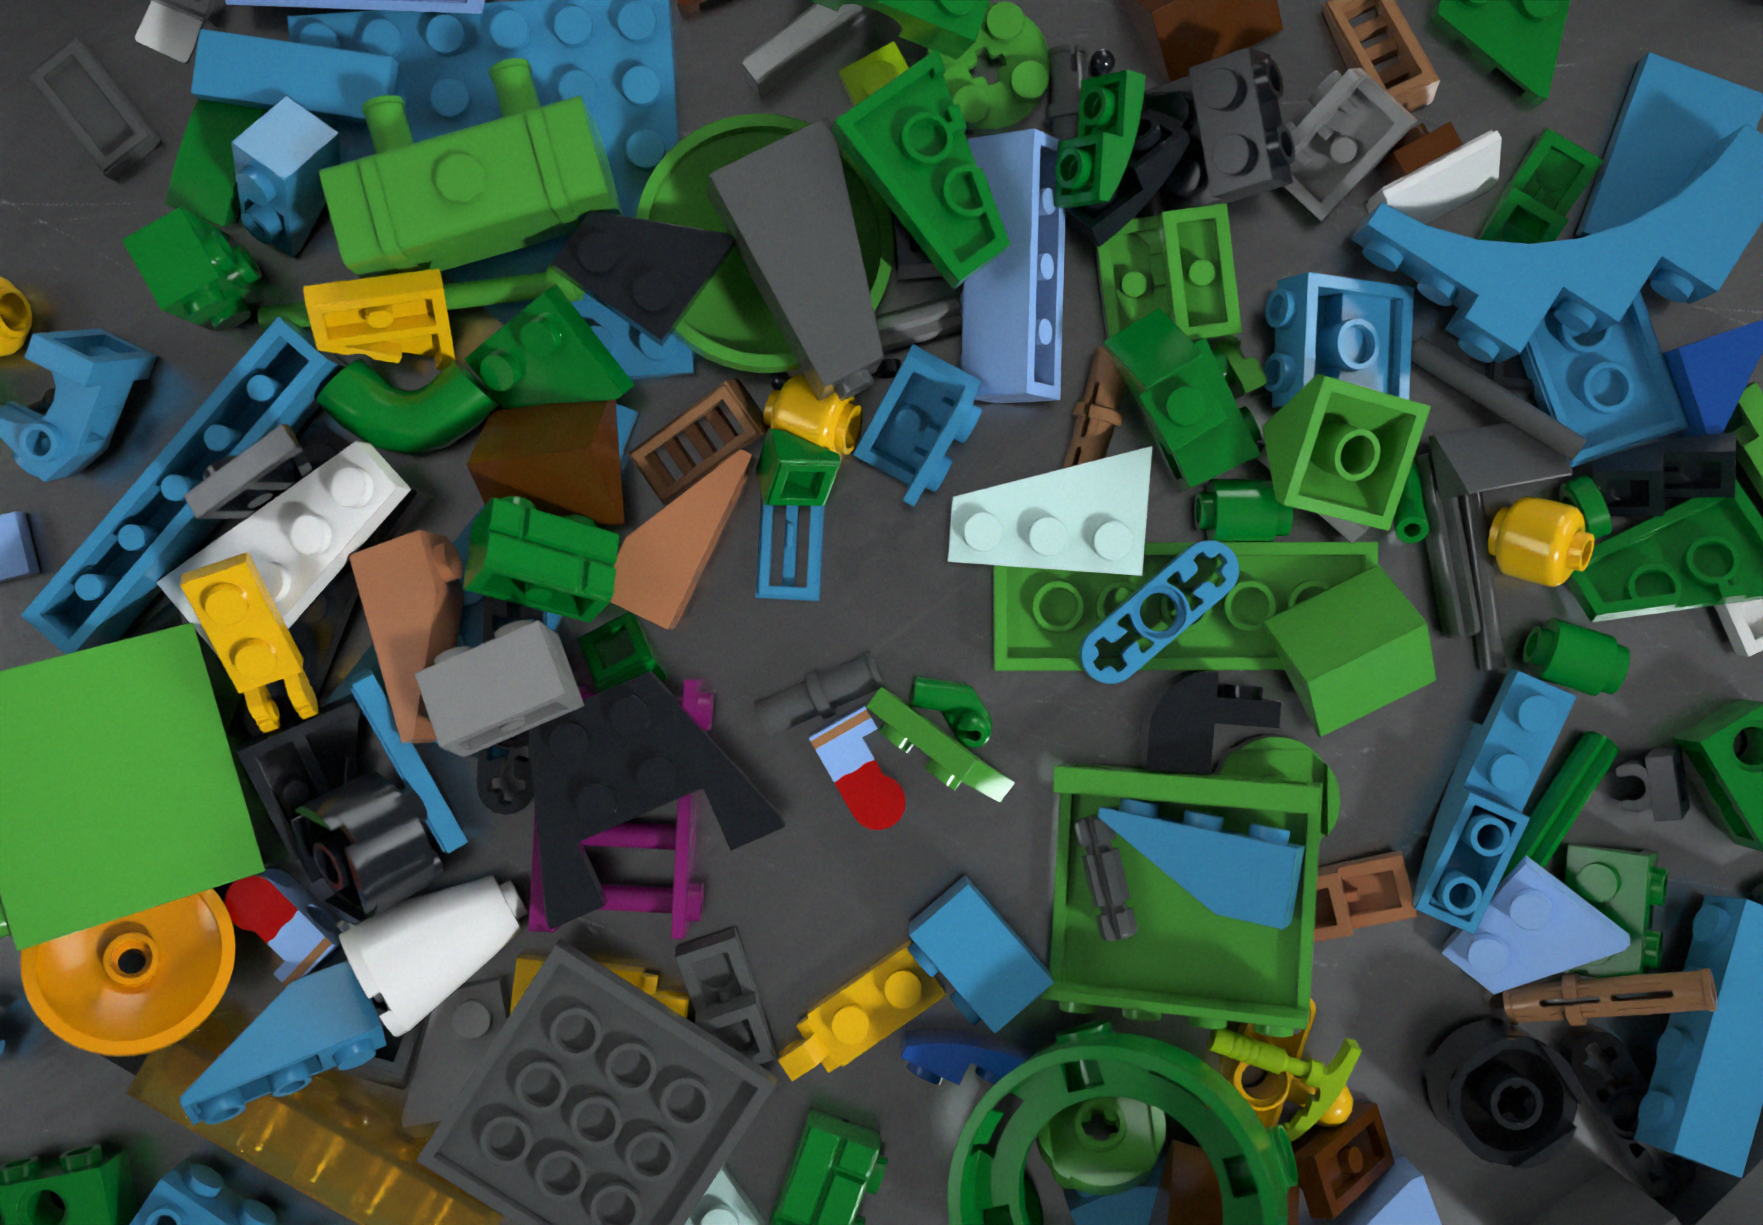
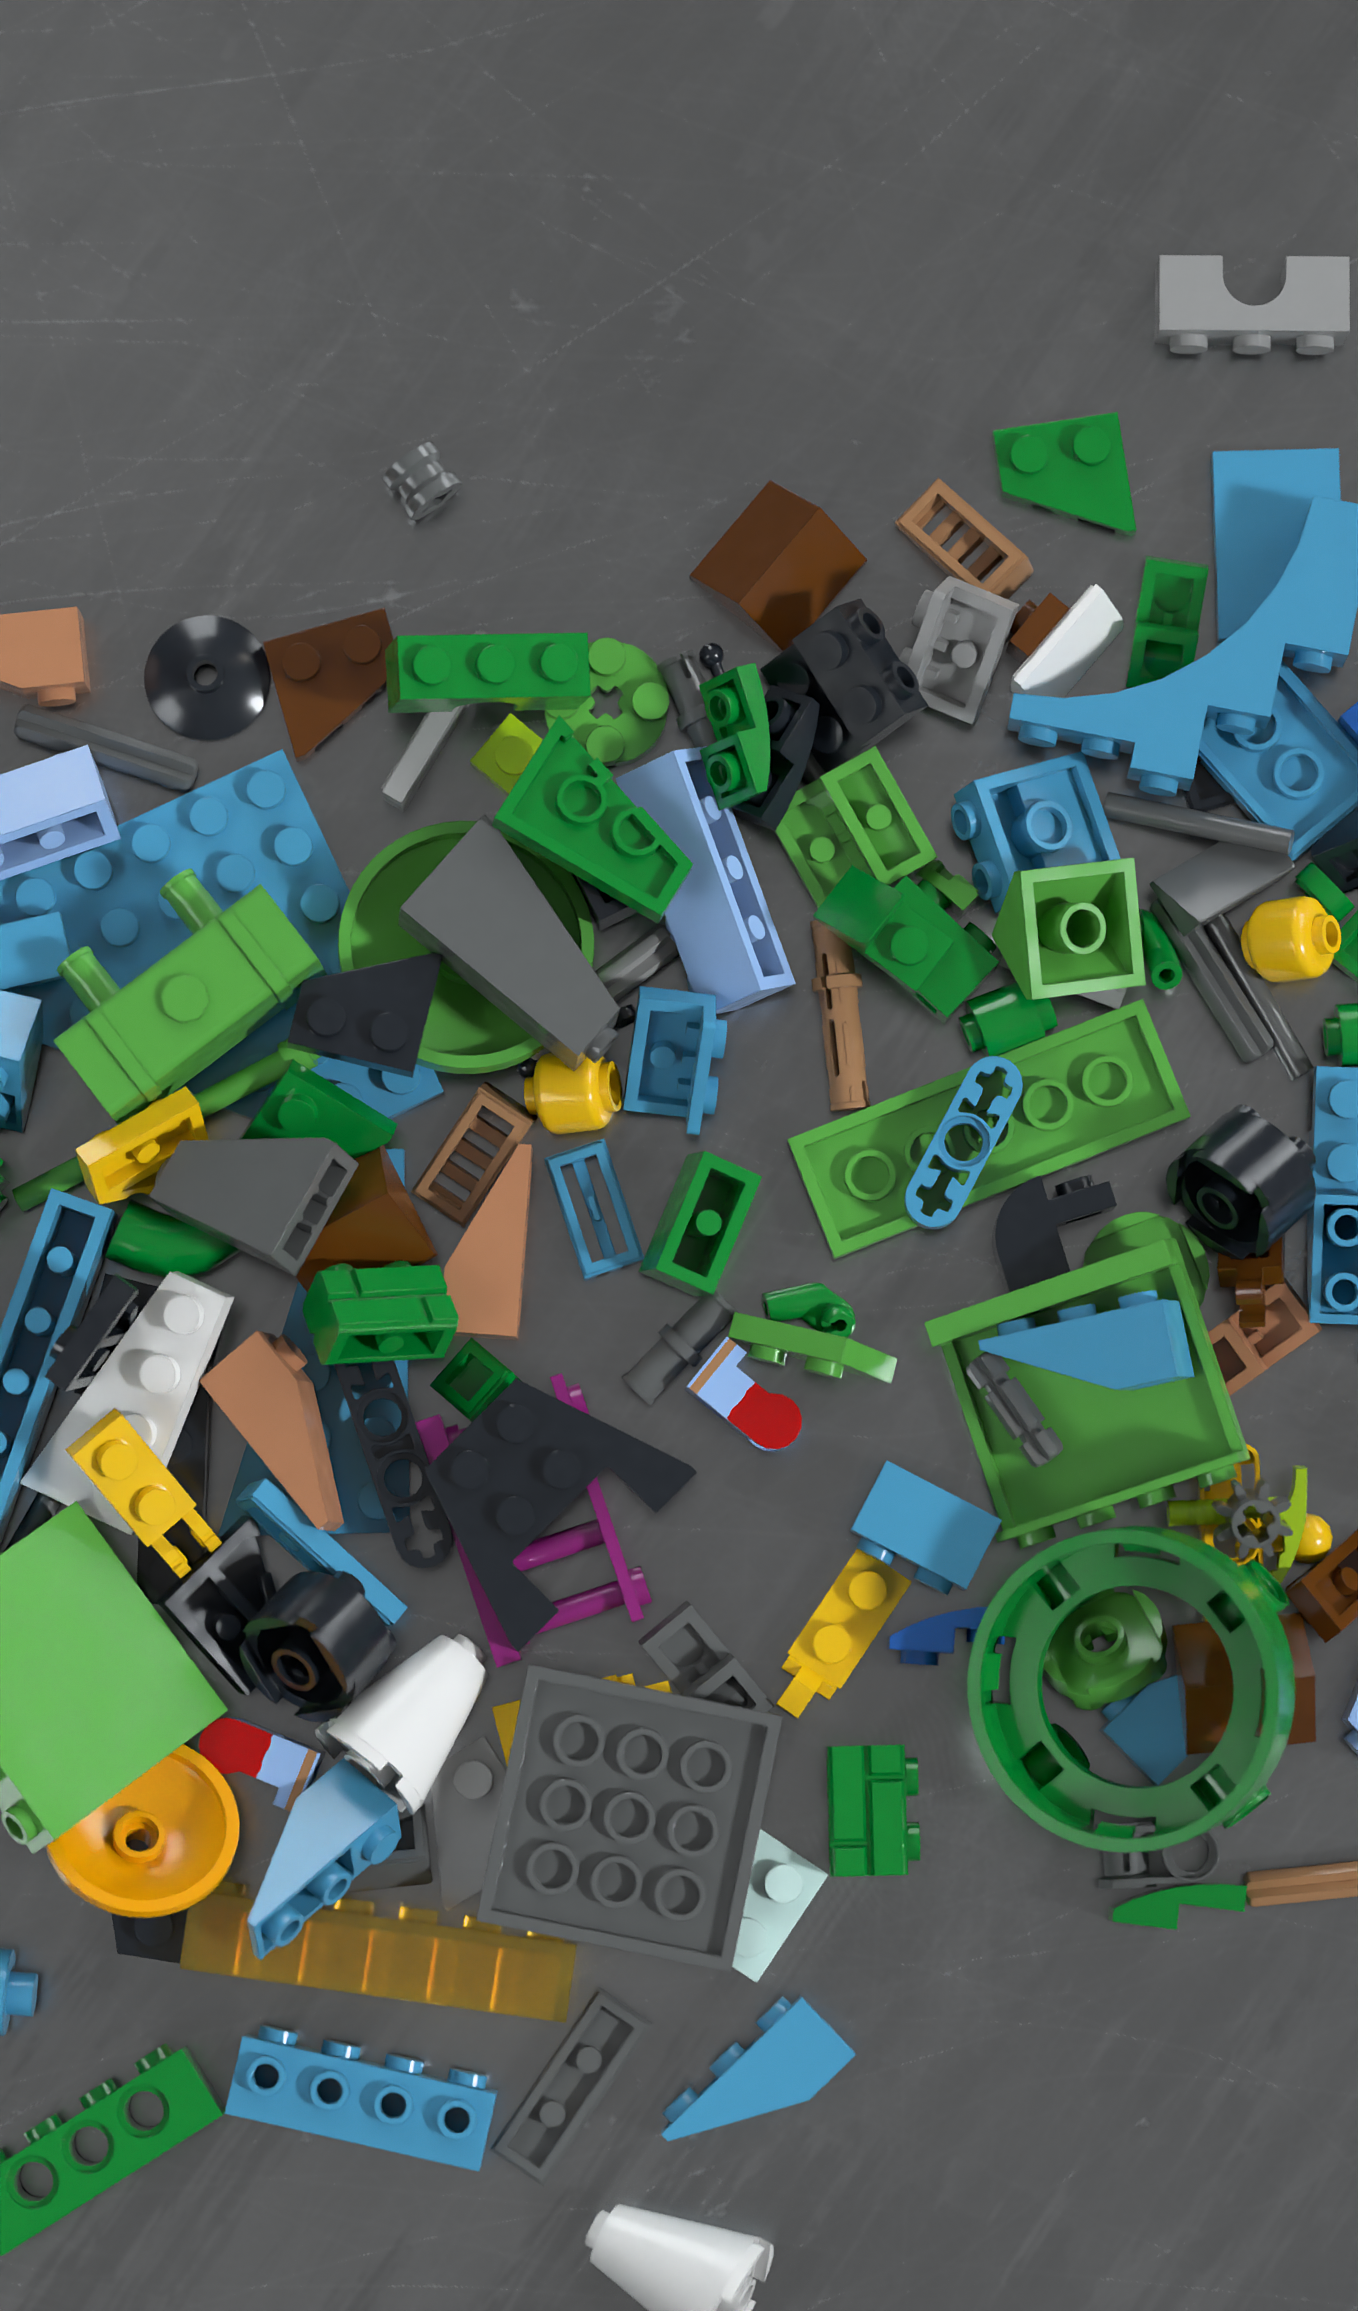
camera: 15 degrees left, 5 degrees down
light grey brick [414,620,584,757] -> none
green slope [756,428,841,506] -> none
light aqua wing [947,446,1152,576] -> none
bright green slope [1261,565,1436,737] -> none
none -> dark grey slope [149,1138,359,1276]
none -> green brick [638,1151,762,1297]
none -> black brick [1166,1104,1316,1260]
none -> dark grey gear [1212,1477,1293,1560]
none -> reddish brown plate [1217,1234,1285,1328]

